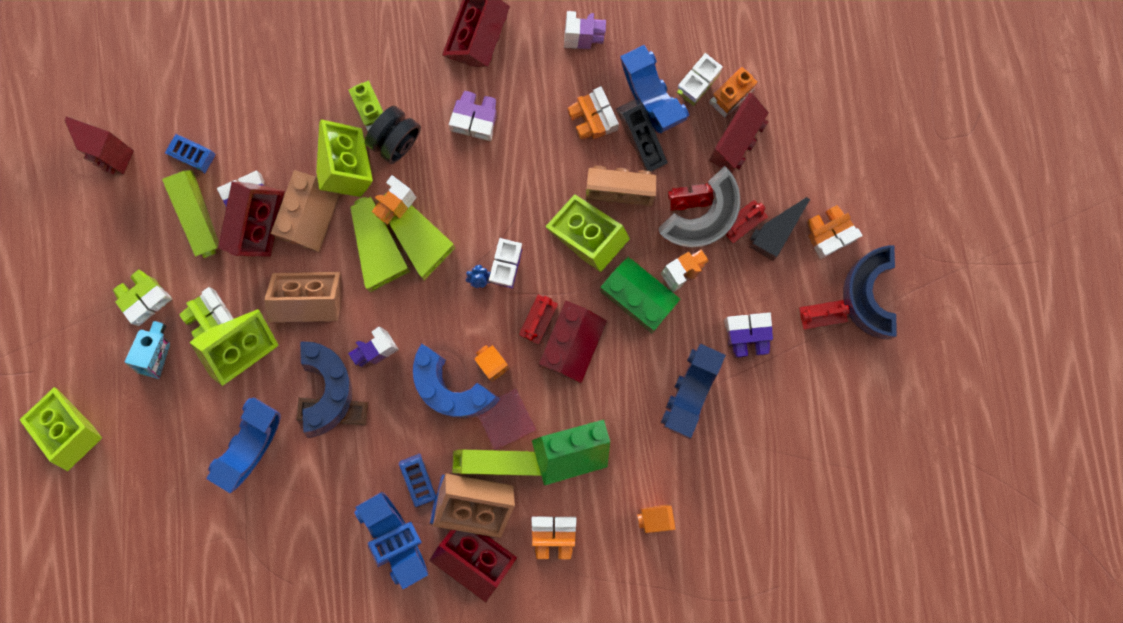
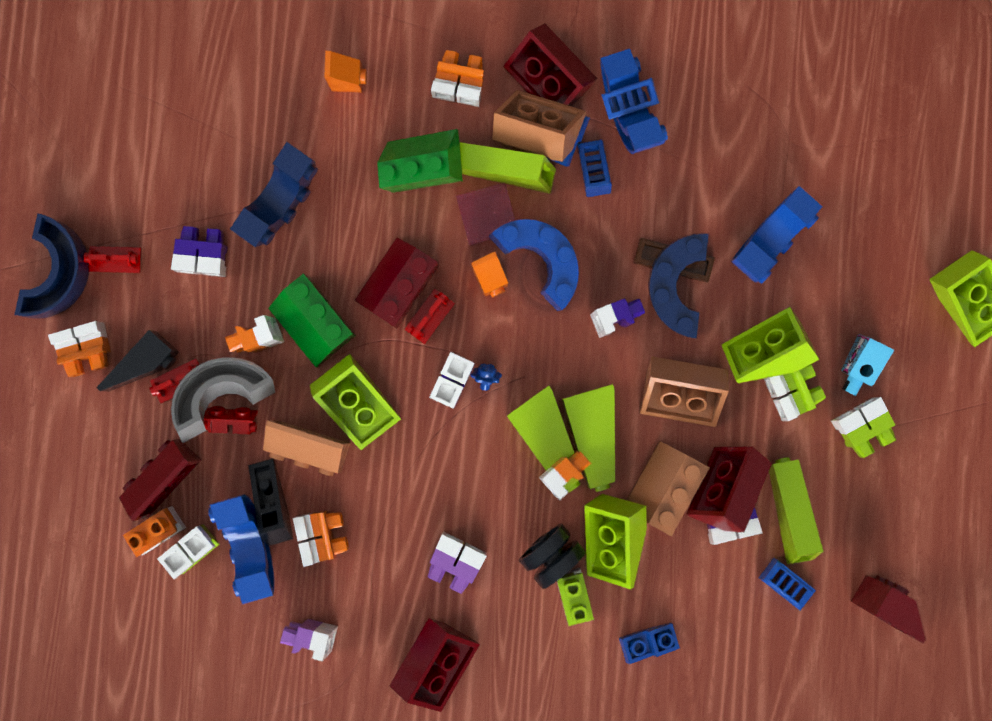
camera: 165 degrees left, 5 degrees up
none -> blue slope [619,623,680,664]

